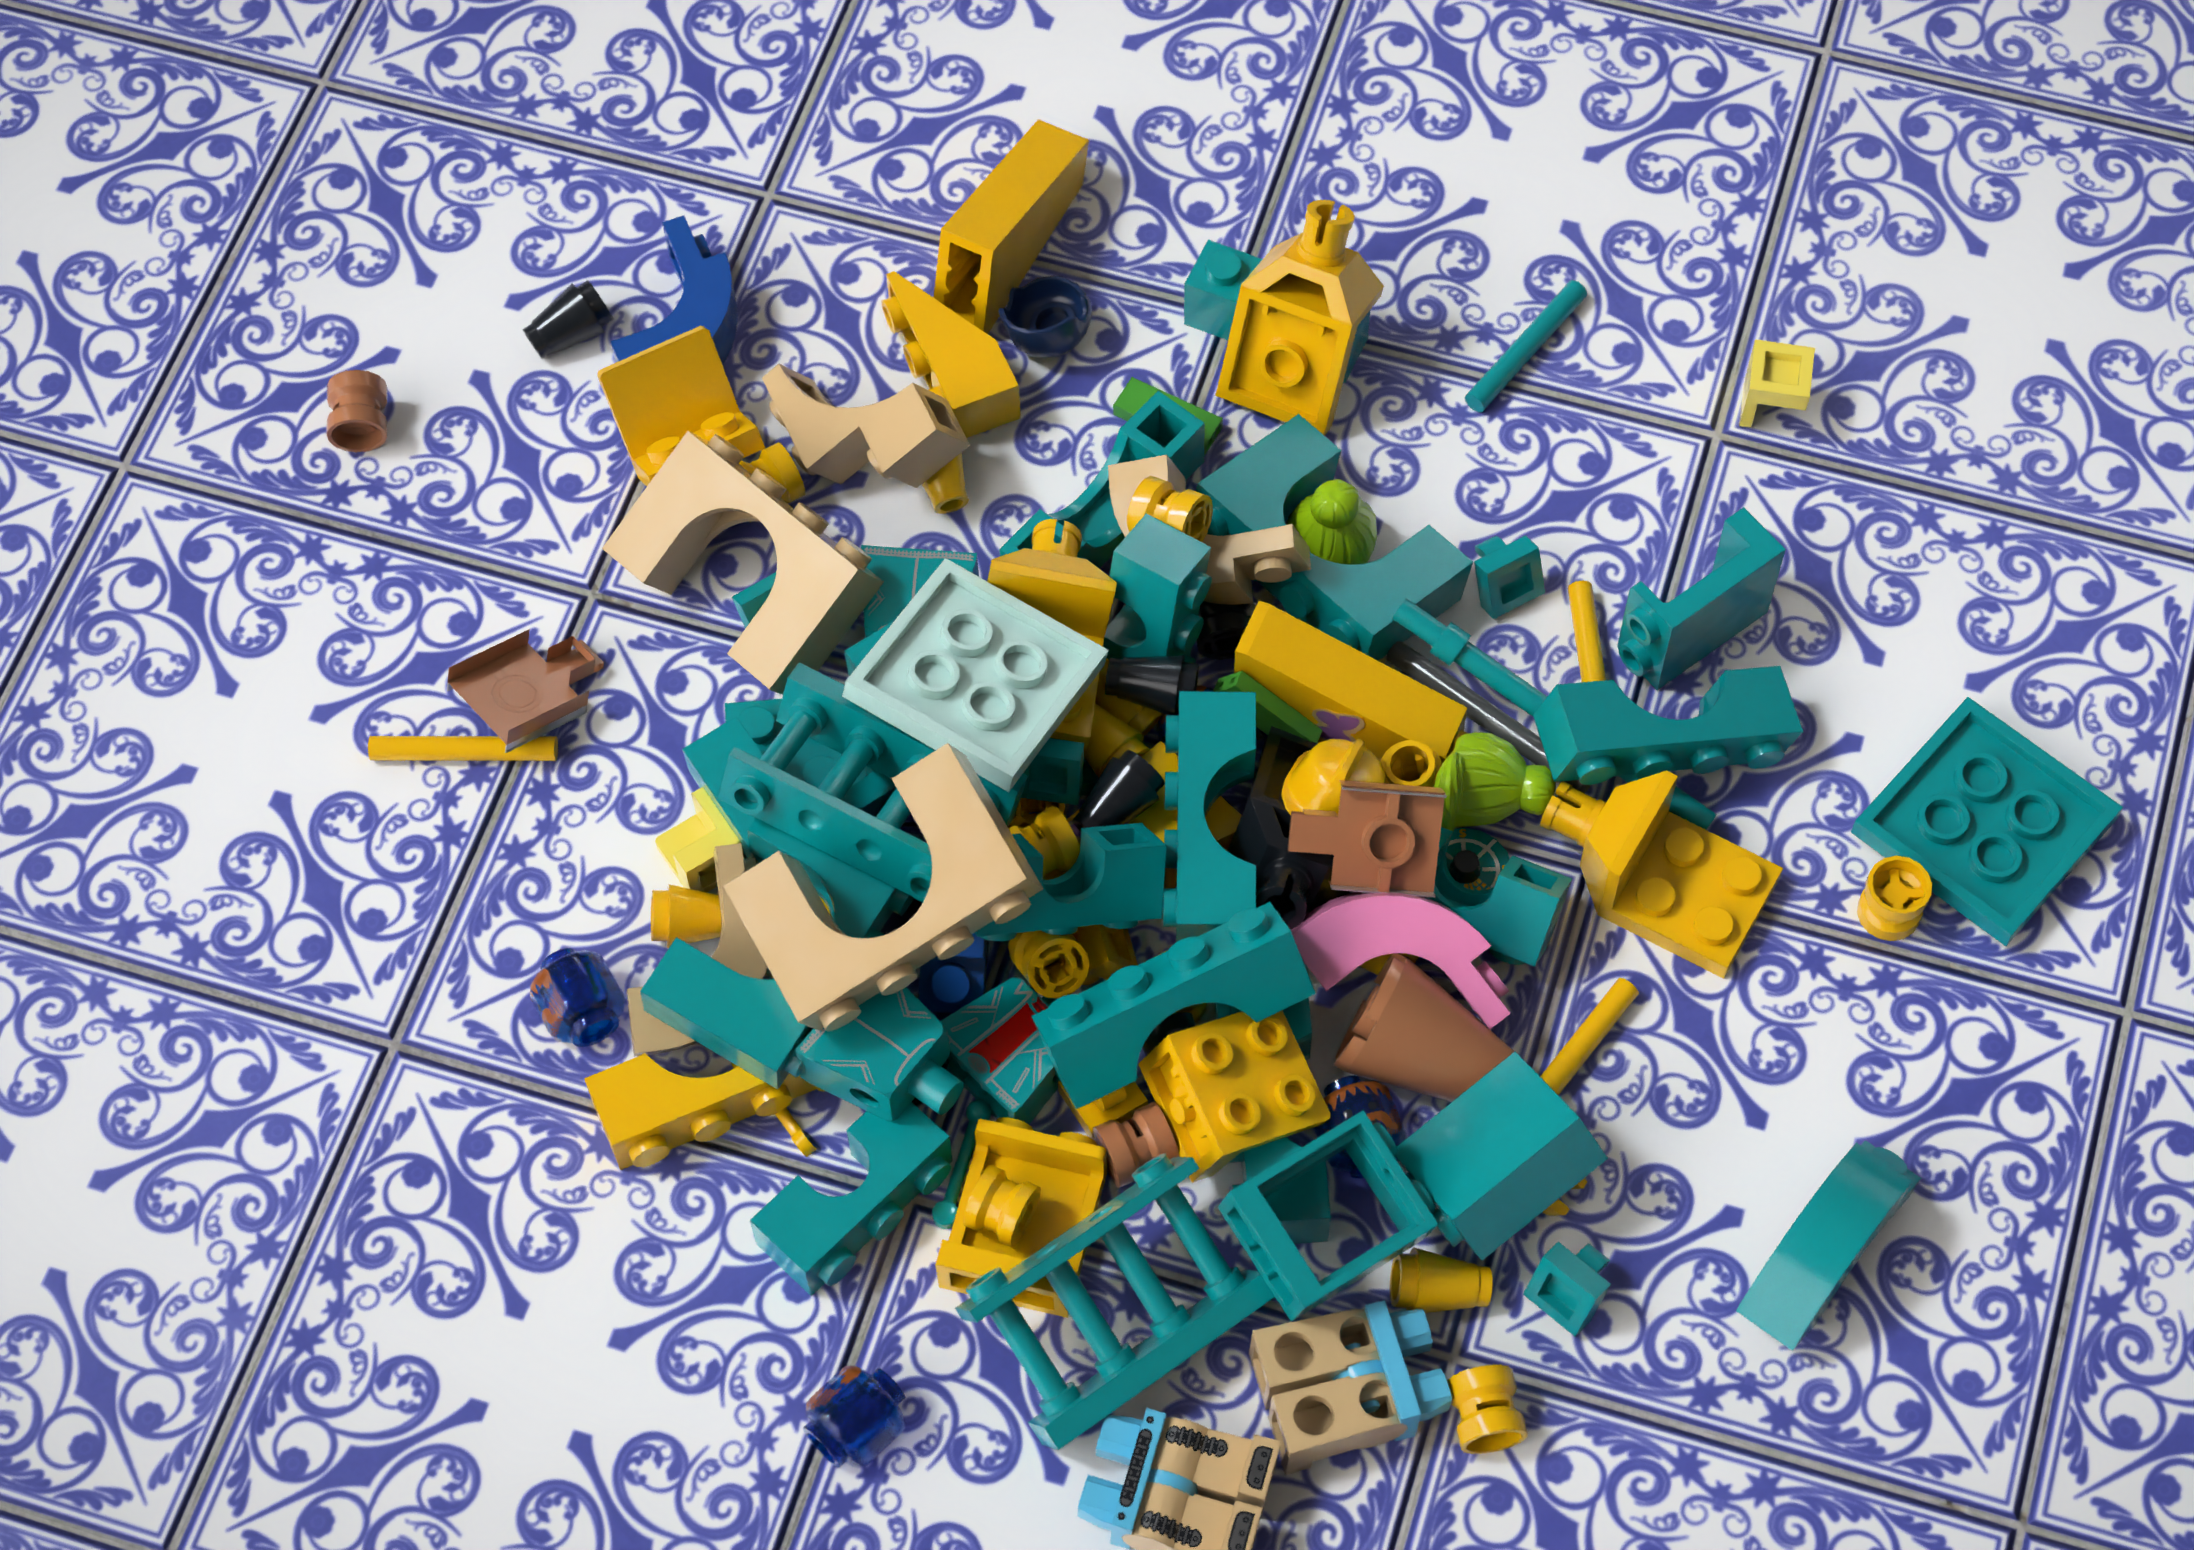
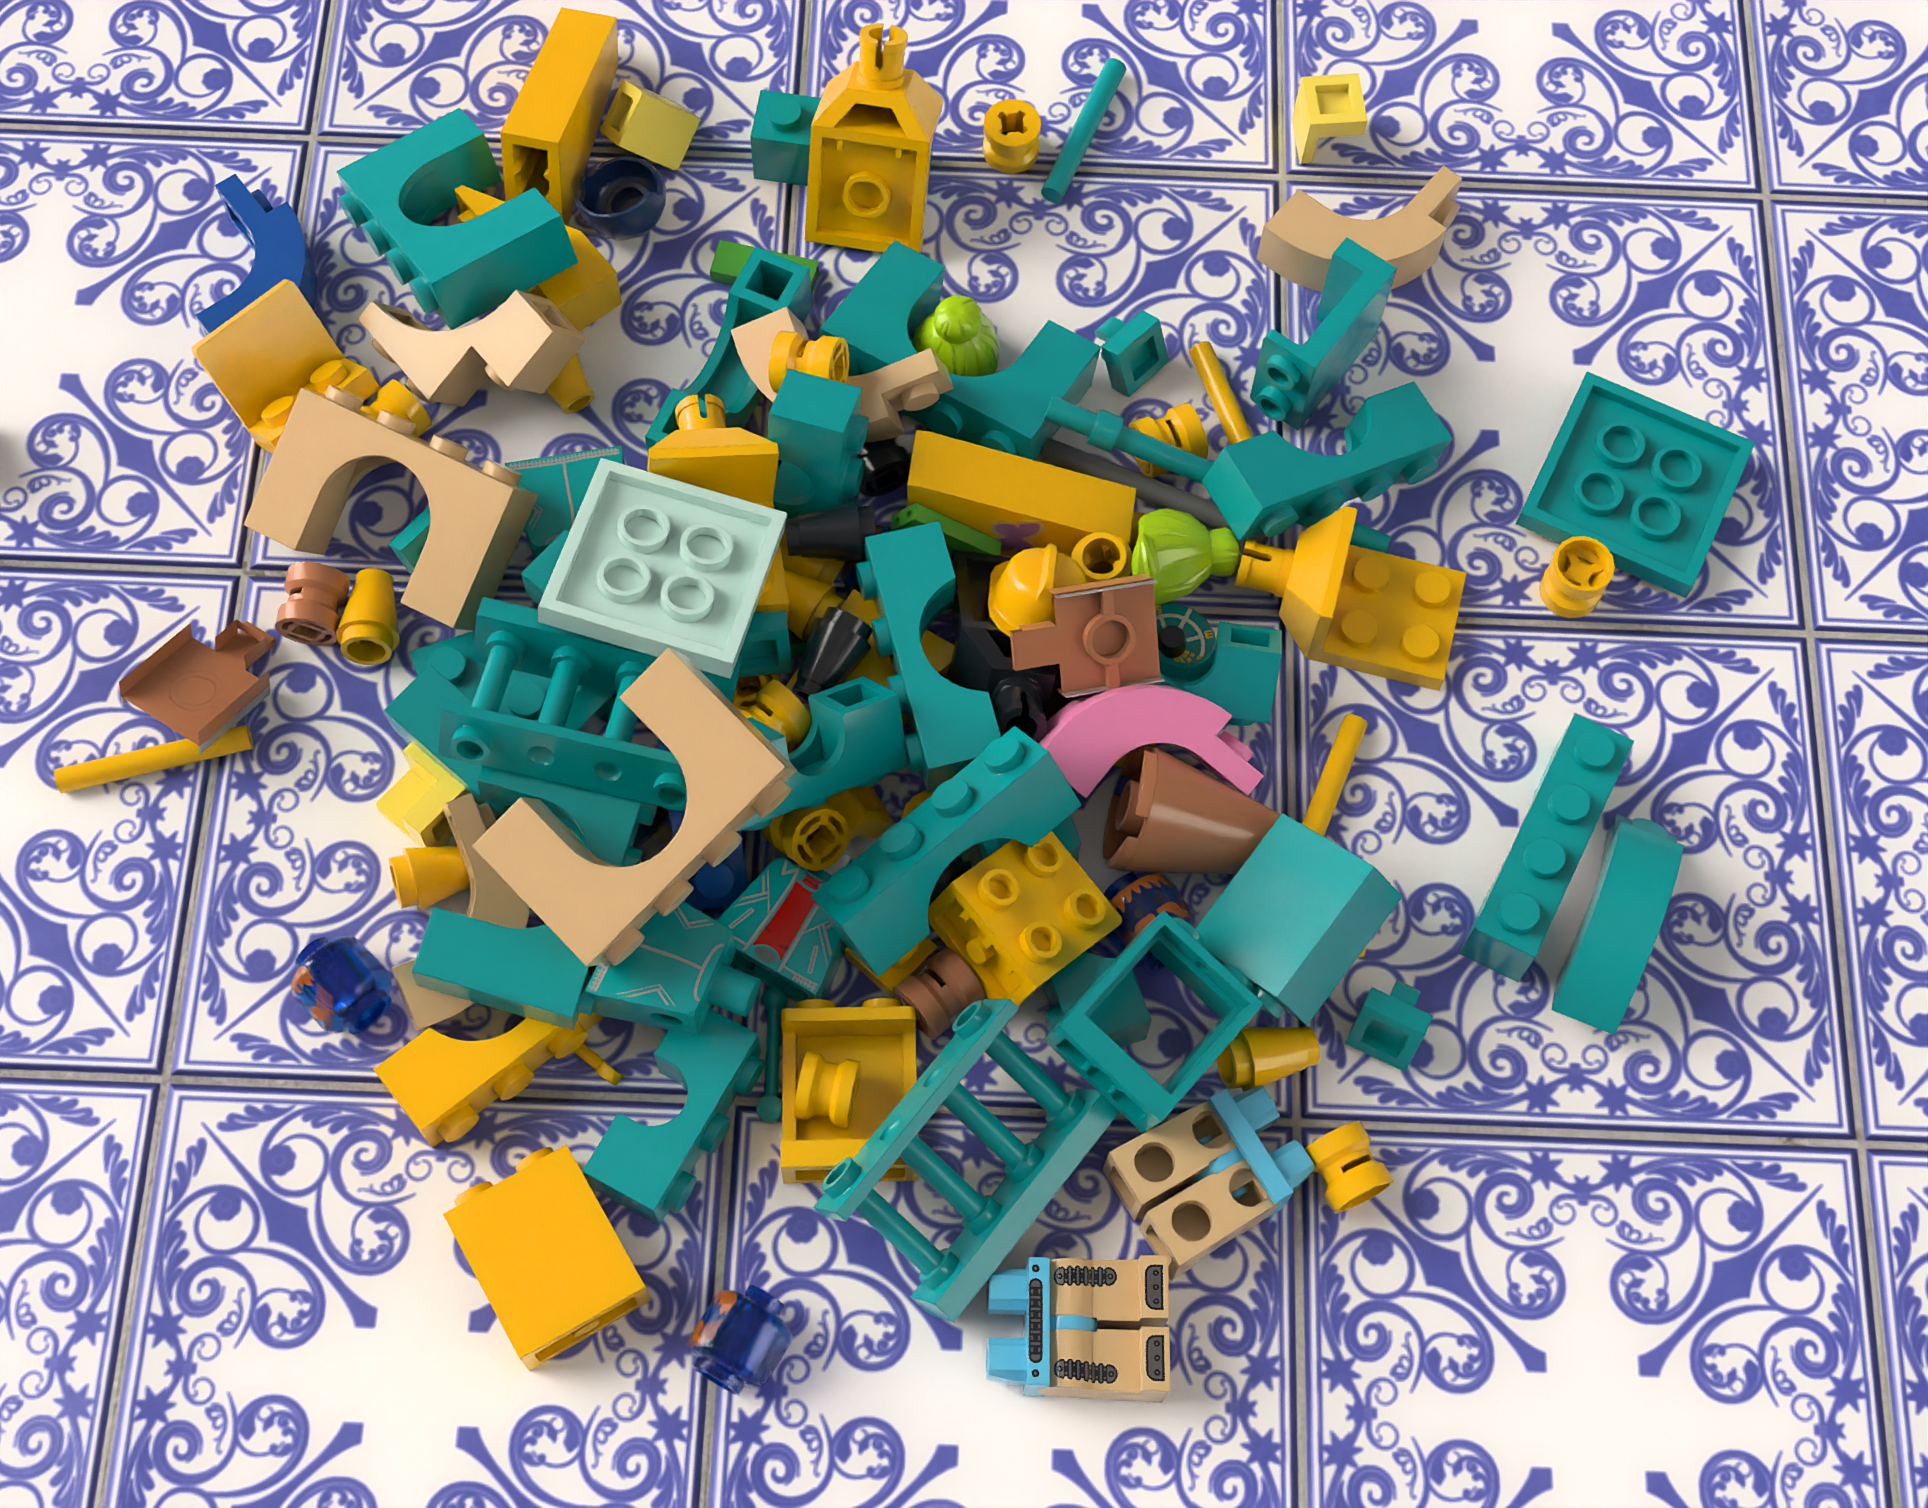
camera: 20 degrees left, 5 degrees up
black cone [522,280,614,359] -> none
none -> nougat wheel [275,562,351,646]
none -> teal arch [336,108,578,330]
none -> yellow cone [336,568,400,665]
none -> yellow panel [443,1144,651,1371]
none -> light yellow panel [600,78,701,170]
none -> yellow wheel [983,99,1041,174]
none -> yellow wheel [1128,402,1208,478]
none -> tan arch [1256,165,1462,292]
none -> teal arch [1459,713,1634,982]

